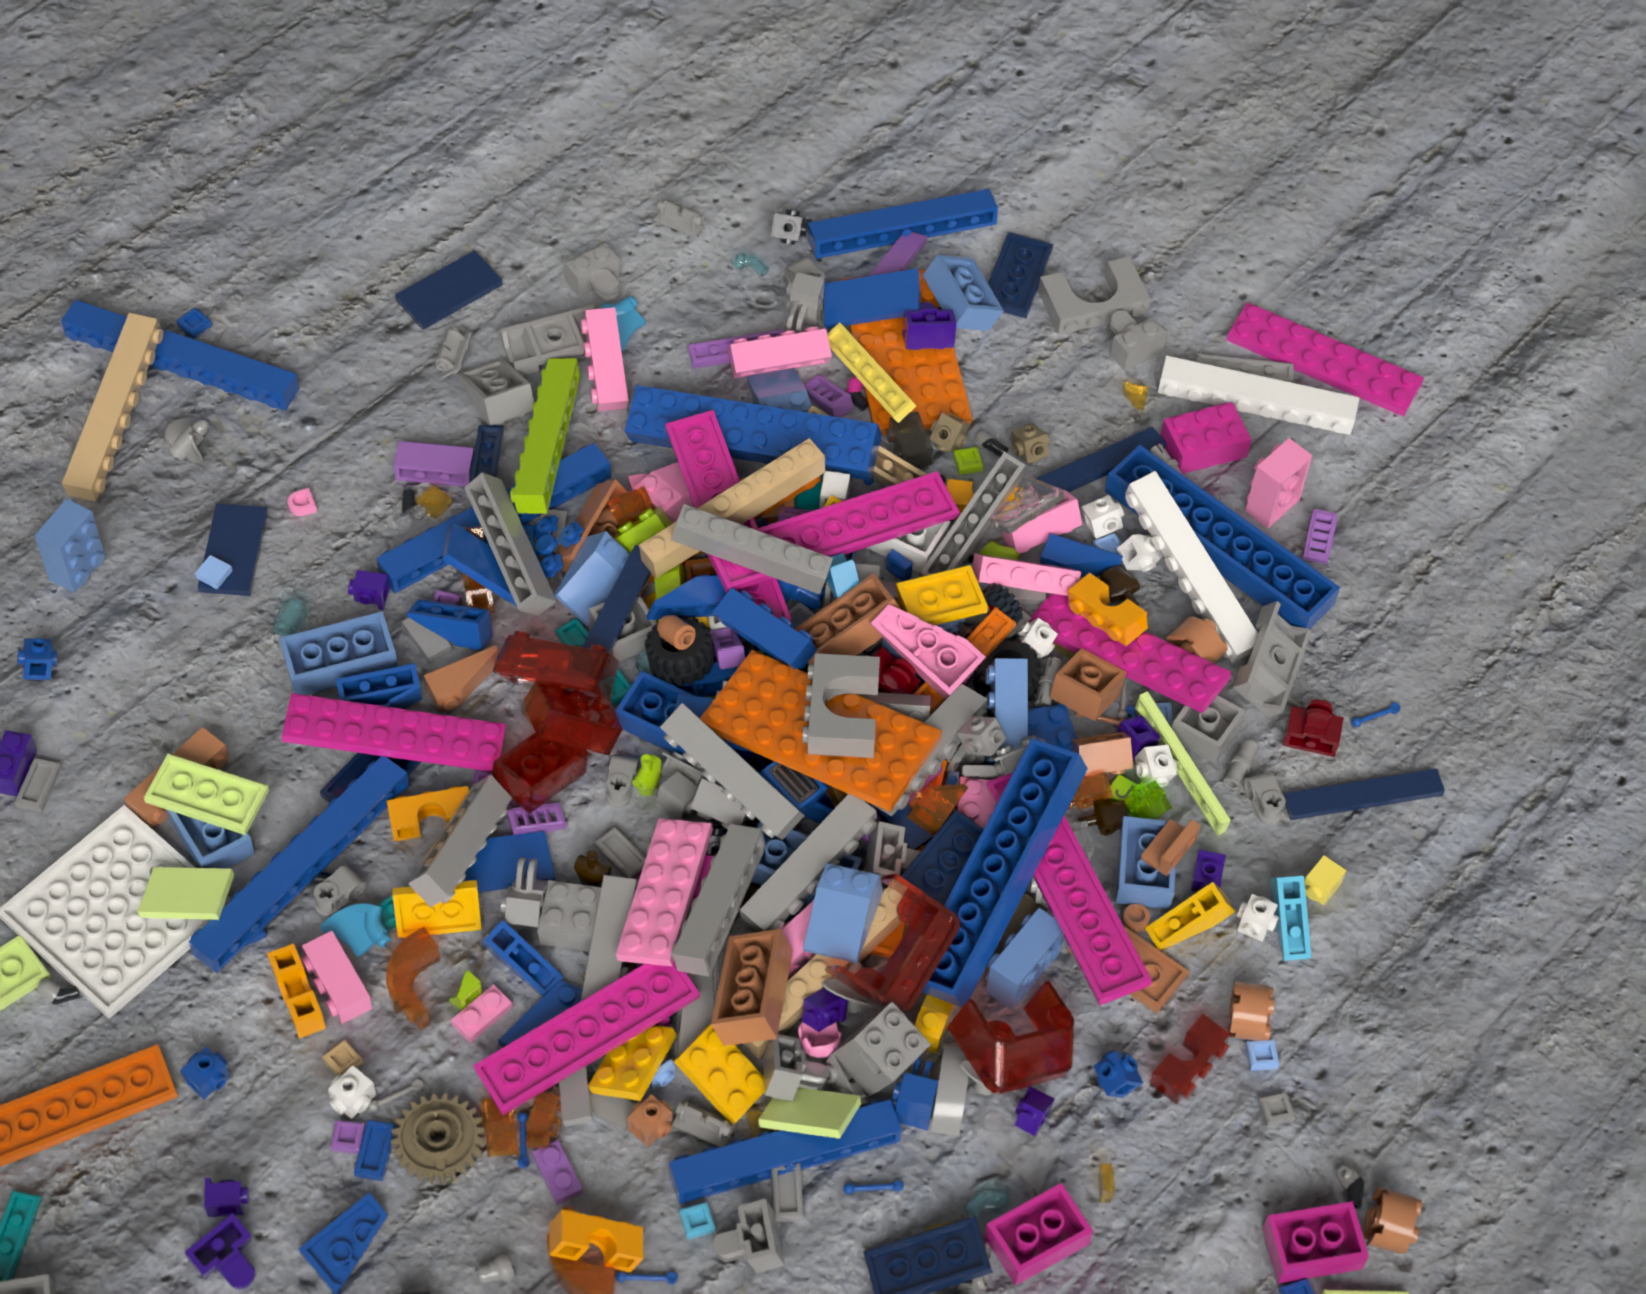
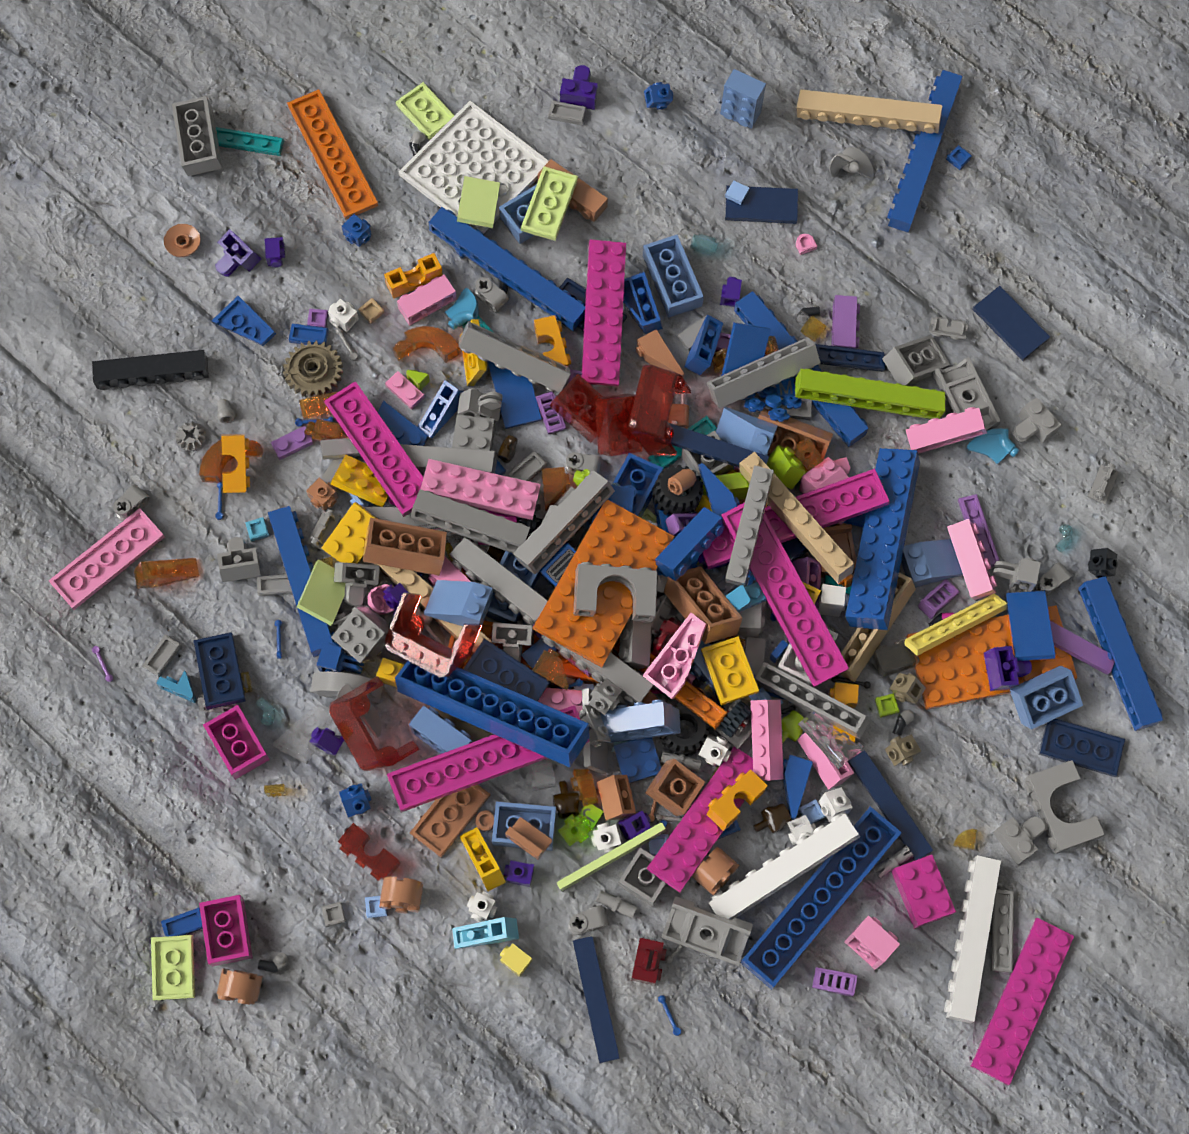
camera: 90 degrees right, 15 degrees up
none -> clear orange slope [542,467,570,511]

